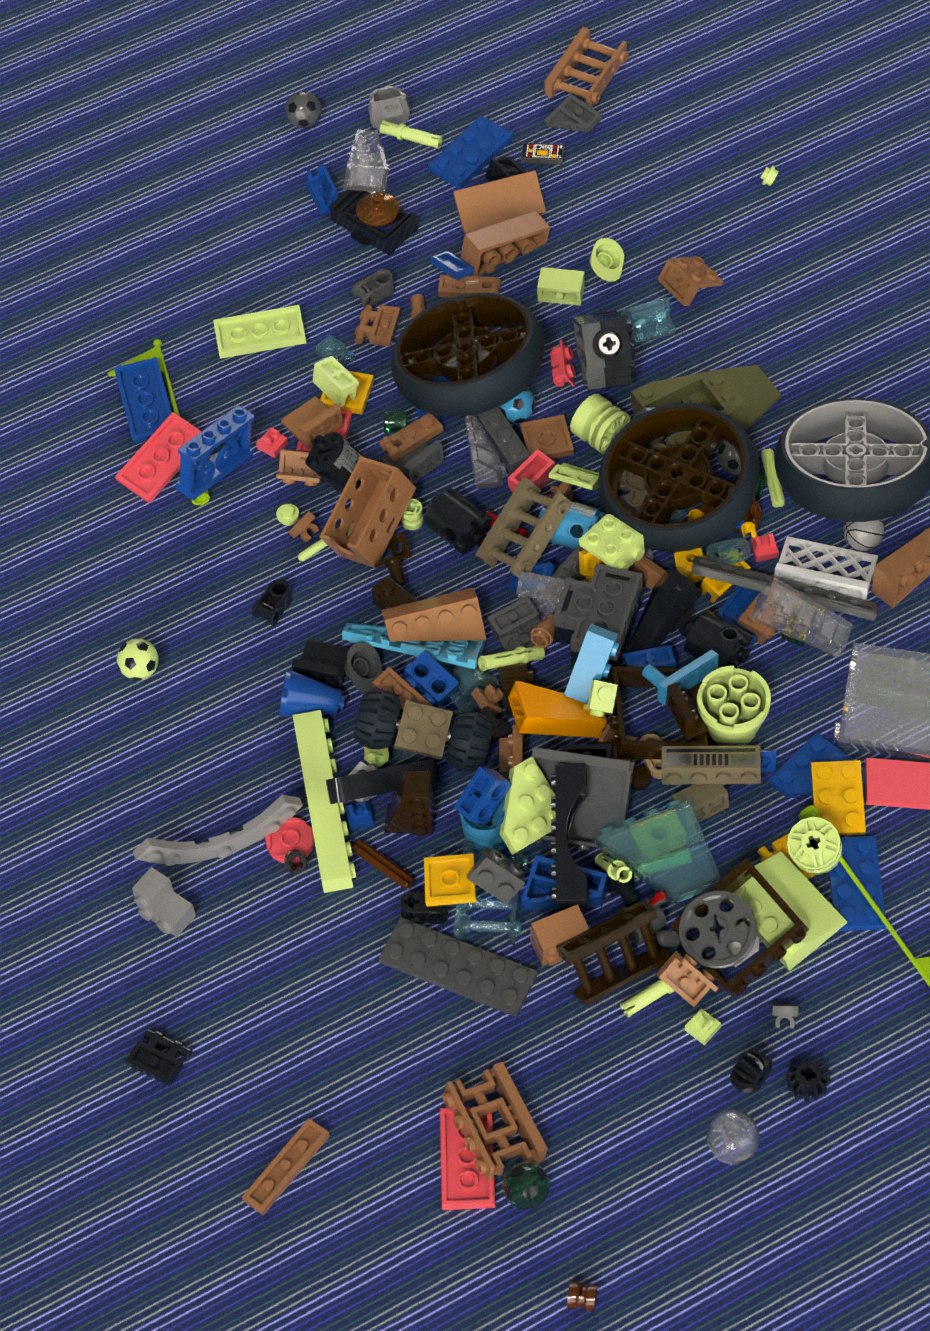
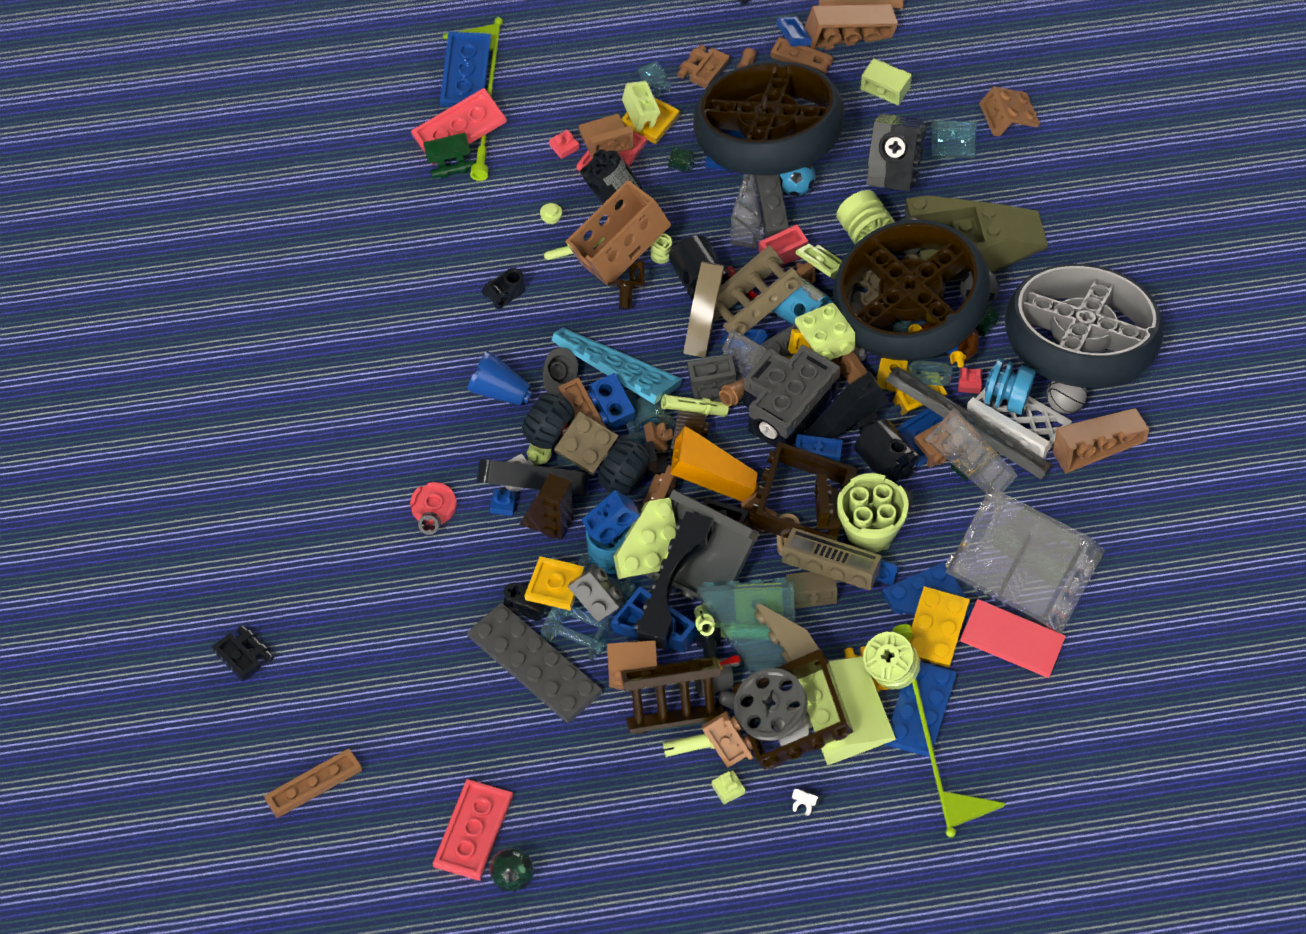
camera: 15 degrees right, 0 degrees up
yellowish green piece [117,638,159,680] -> none
light grey brick [132,867,196,937] -> none
light grey plate [133,794,303,866] -> none
blue fence [176,406,255,500] -> none
yellowish green plate [213,305,306,359] -> none
medium nougat bracket [276,449,324,486] -> none
medium nougat tile [288,511,319,542] -> none
black bracket [292,640,350,690] -> none
yellowish green brick [293,710,356,893] -> none
dark grey piece [352,269,395,307] -> none
reddish brown axle [353,840,414,890] -> none
dark brown brick [371,576,418,610] -> none
medium nougat plate [379,413,444,461] -> none
dark grey bracket [381,440,444,485] -> none
medium nougat wedge [381,588,486,641] -> none
medium nougat fence [442,1062,548,1181] -> none
medium nougat plate [520,414,574,459] -> none
coral hinge [550,340,576,387] -> none
wedge [564,624,620,704] -> none
yellowish green bracket [583,680,618,717] -> none
yellowish green piece [590,238,624,282] -> none
dark brown tile [631,766,651,791] -> none
dark azure piece [642,649,718,705] -> none
clear cylinder [706,1109,759,1164] -> none
black gear [730,1048,772,1095] -> none
yellowish green plate [760,165,779,186] -> none
yellowish green axle [761,448,785,508] -> none
black gear [786,1056,831,1102] -> none
none -> dark green plate [423,132,474,179]
none -> dark tan slope [683,261,724,358]
none -> dark tan slope [754,603,819,663]
none -> dark azure wheel [984,358,1036,415]

